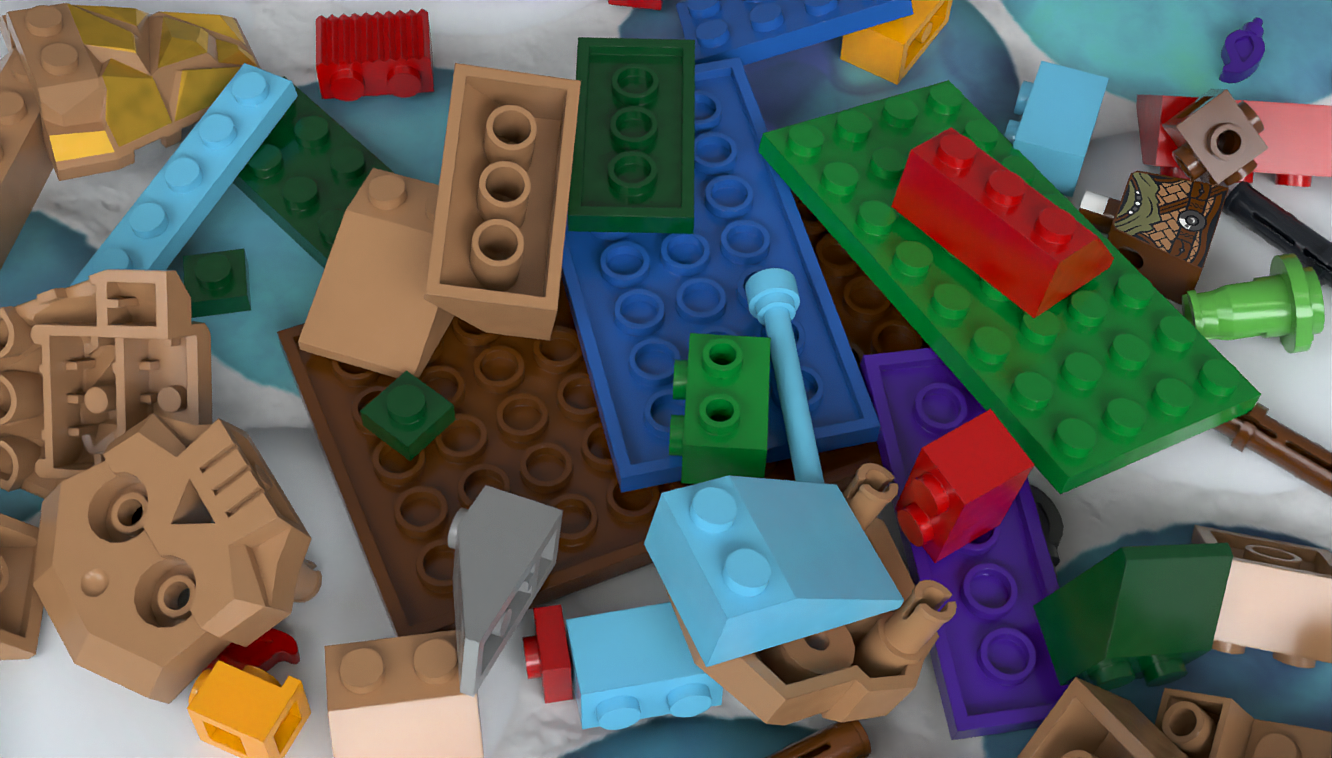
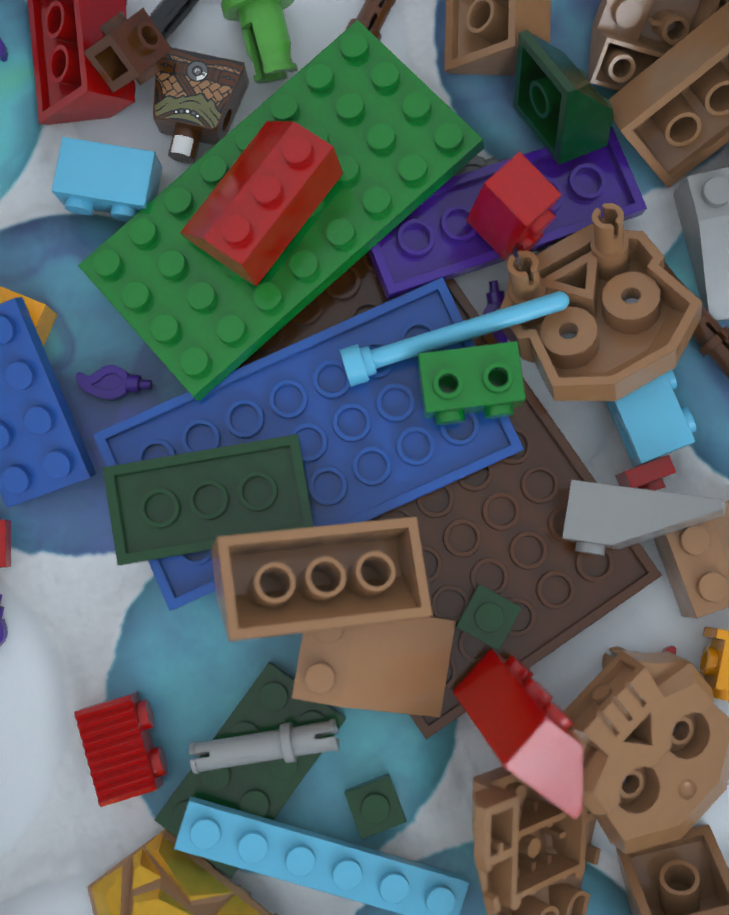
camera: 95 degrees left, 30 degrees up
medium azure slope [644,475,904,667] -> none
none -> dark purple piece [76,365,152,400]
none -> light grey pin [189,719,340,774]
none -> red slope [453,649,583,819]

